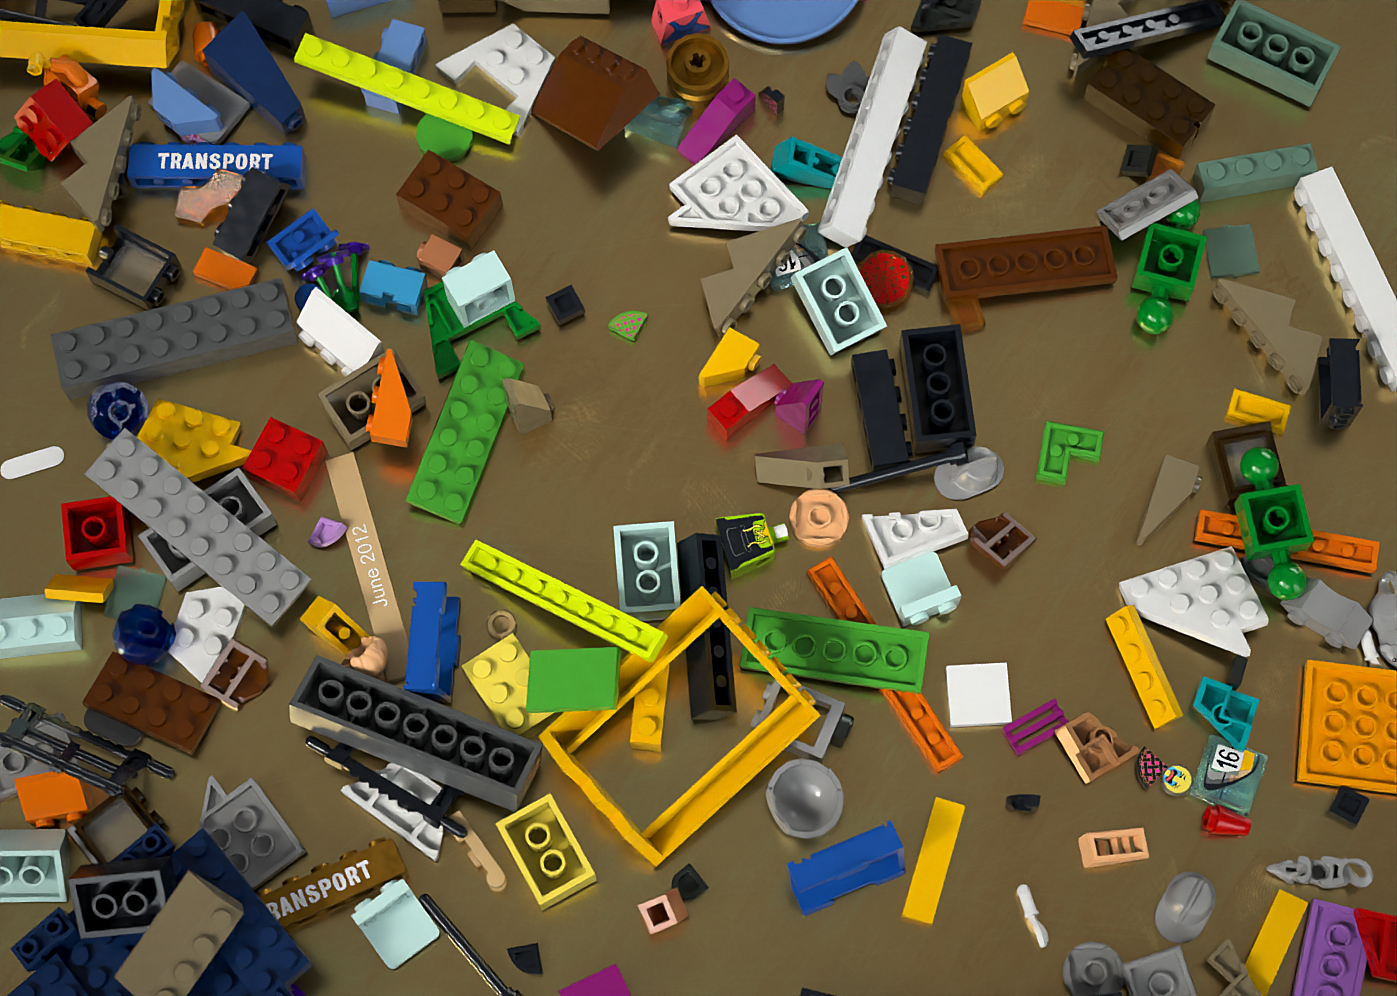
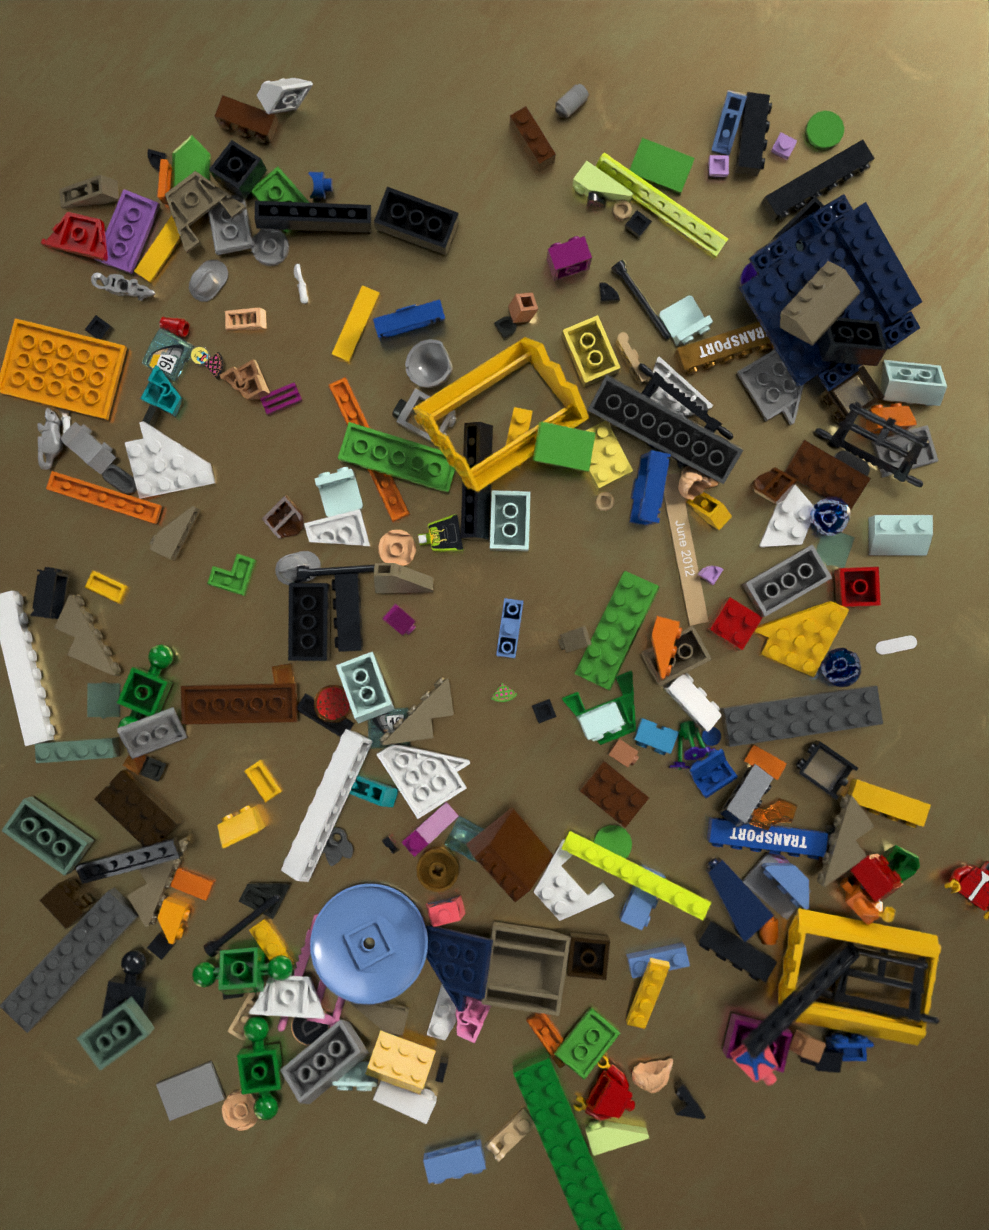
camera: 175 degrees left, 15 degrees up
yellow tile [45,574,114,603] -> none
light grey plate [84,428,312,627] -> none
neon yellow plate [460,539,668,663] -> none
yellow slope [699,327,762,388] -> none
red slope [707,364,792,441] -> none
black brick [887,34,972,205] -> none
white tile [945,663,1012,728] -> none
black tile [1005,794,1040,813] -> none
yellow plate [1105,605,1183,729] -> none
dark brown window [1207,421,1288,508] -> none
green brick [1234,447,1314,601] -> none
none -> medium blue slope [496,598,523,658]

